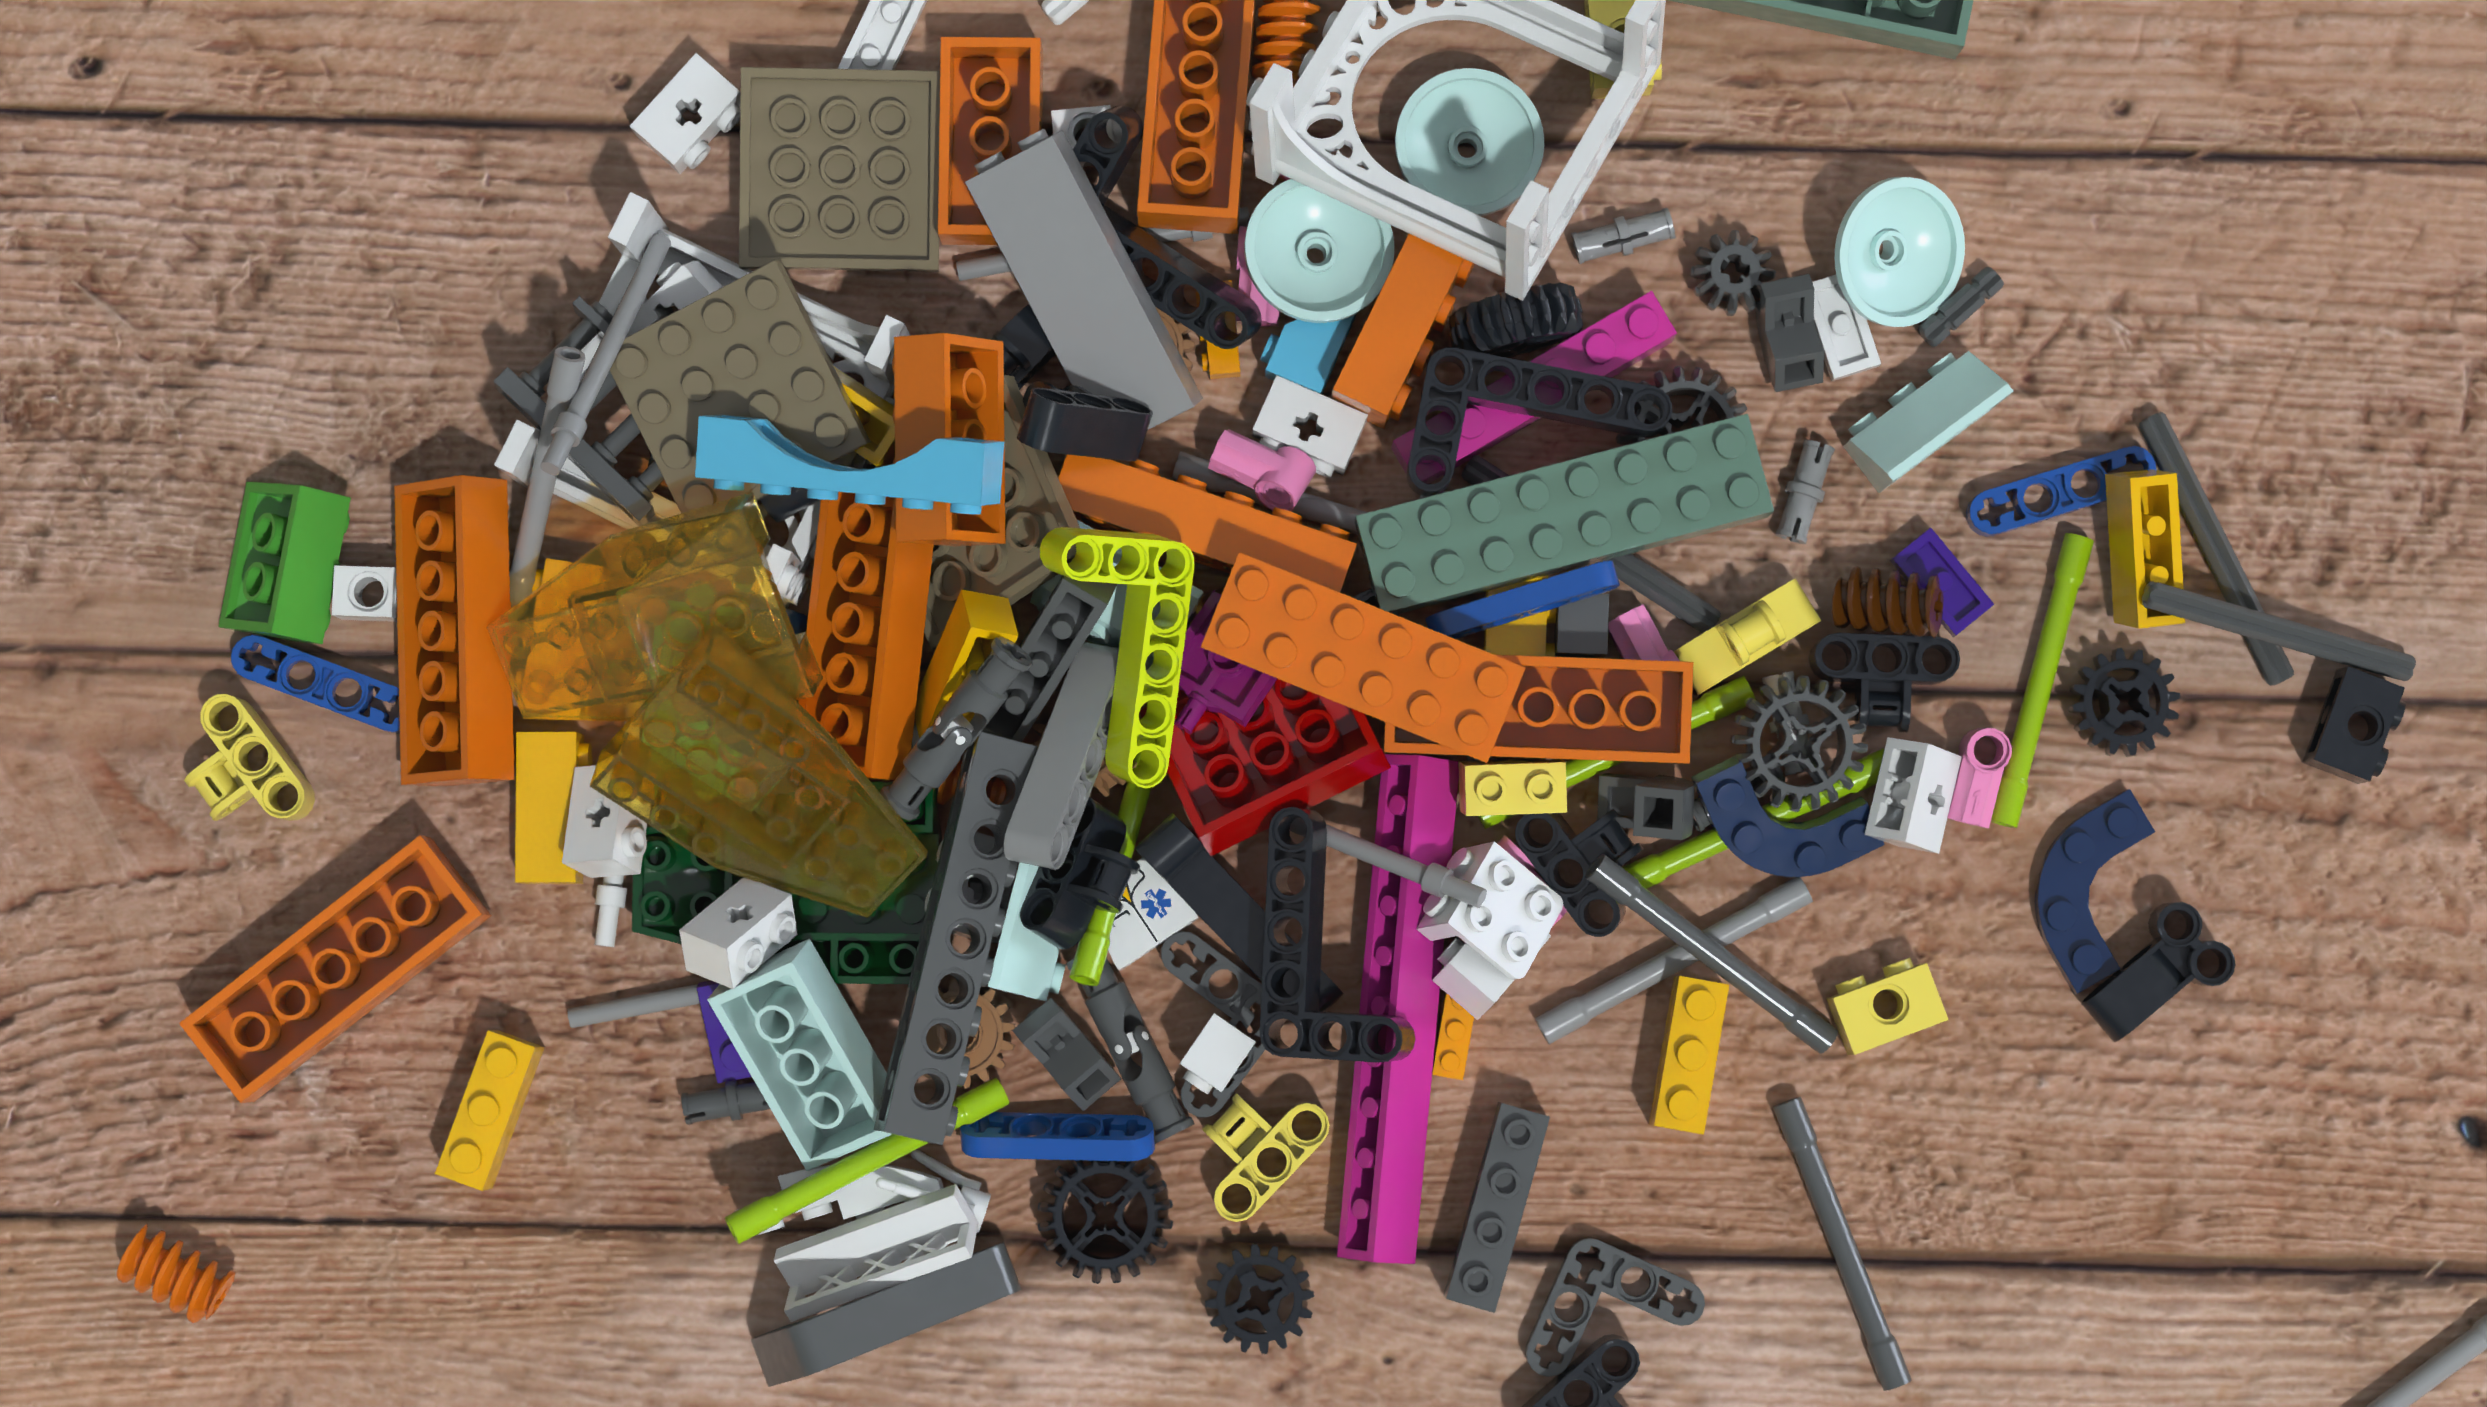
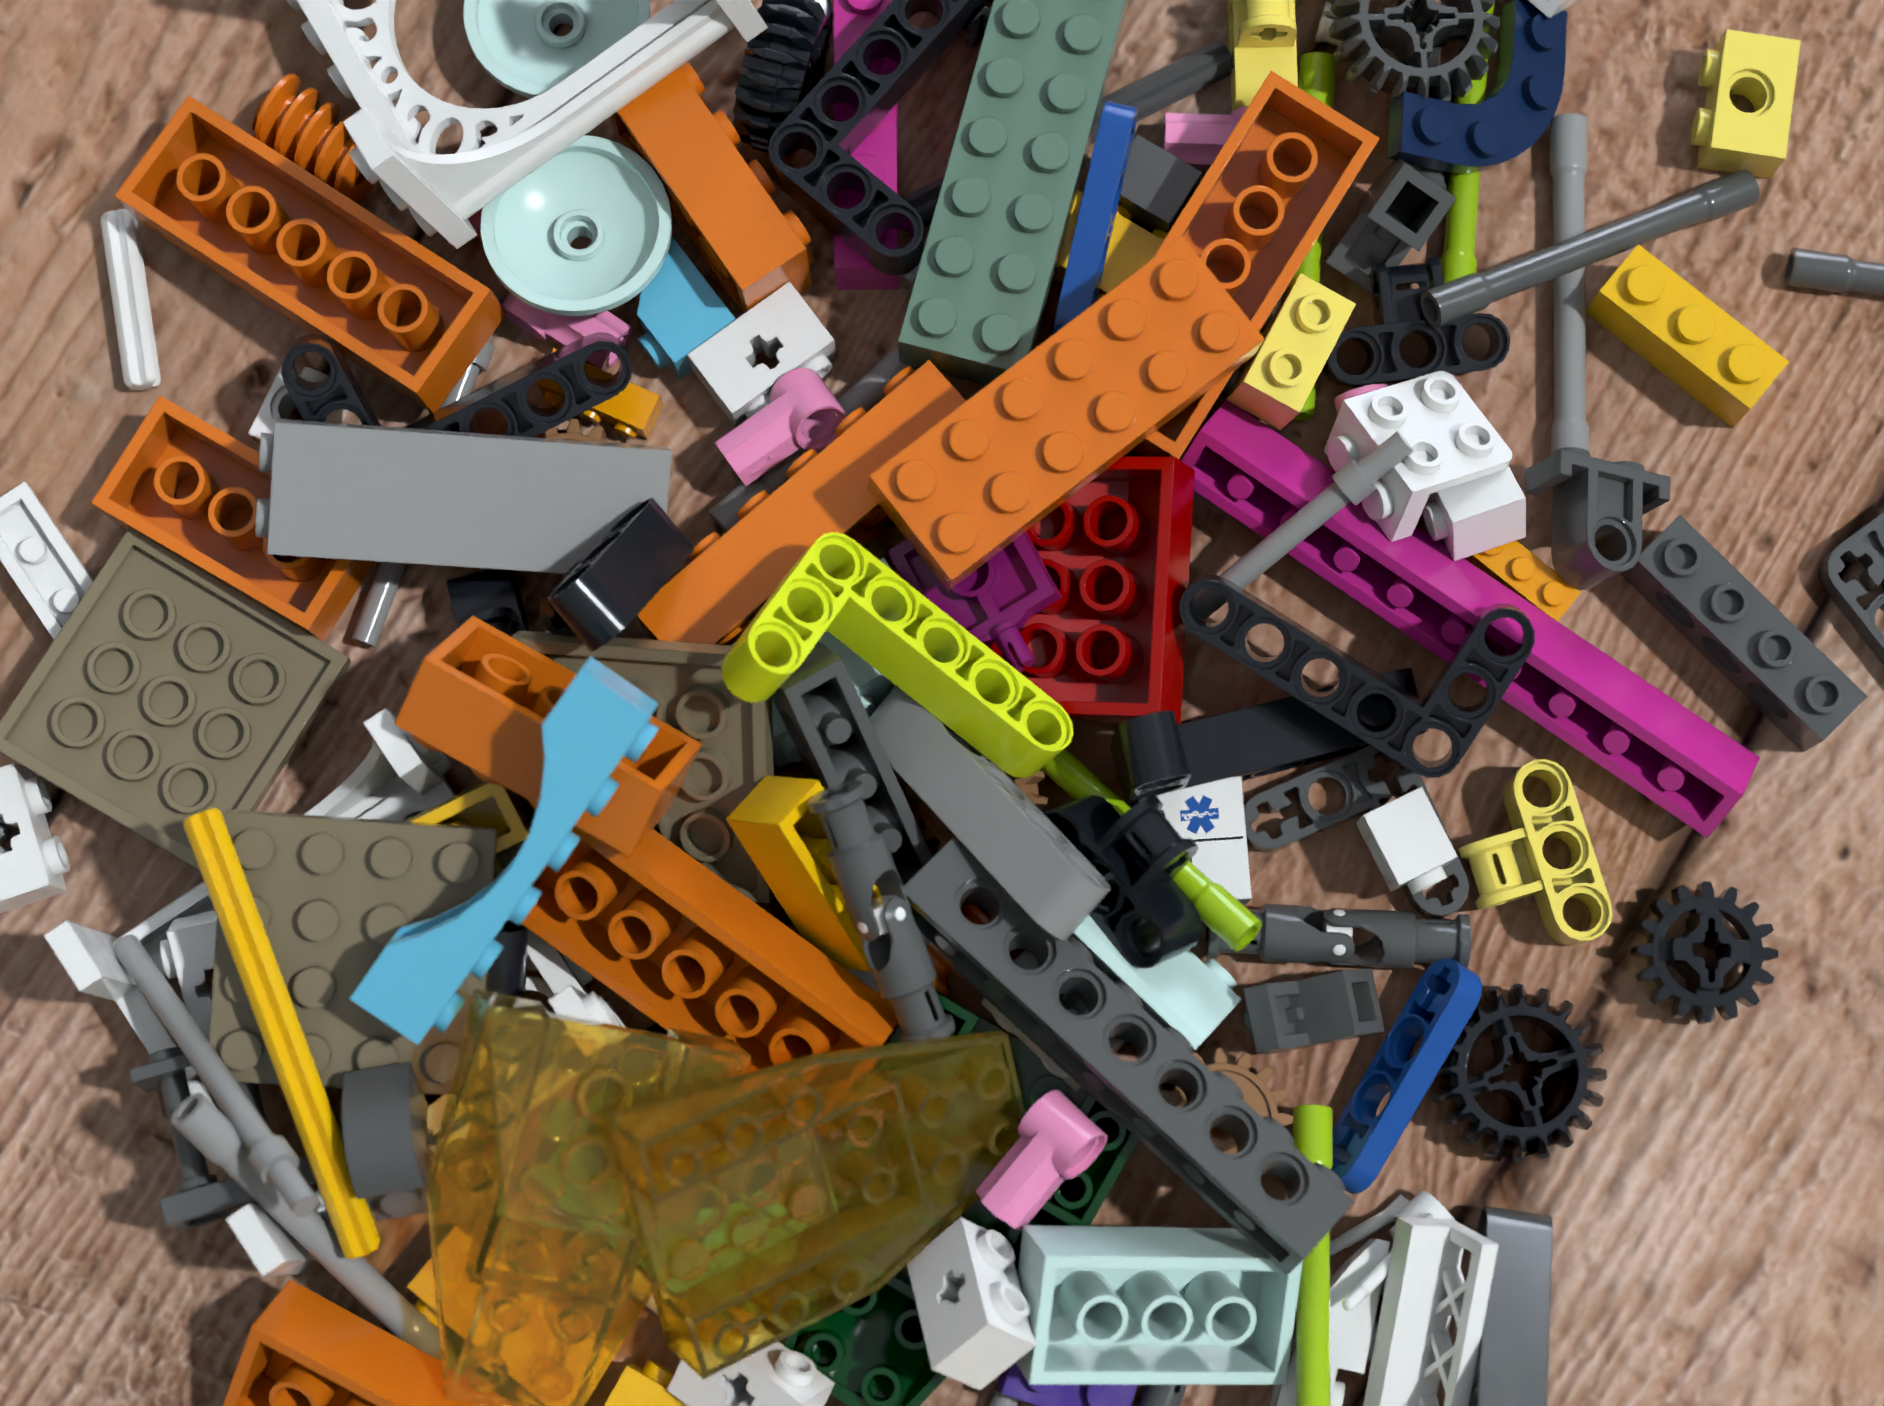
camera: 60 degrees left, 5 degrees down
none -> yellow axle [183,808,380,1259]
none -> dark grey brick [342,1061,444,1221]
none -> bright pink piece [976,1090,1107,1230]
none -> dark grey pin [1525,447,1670,590]

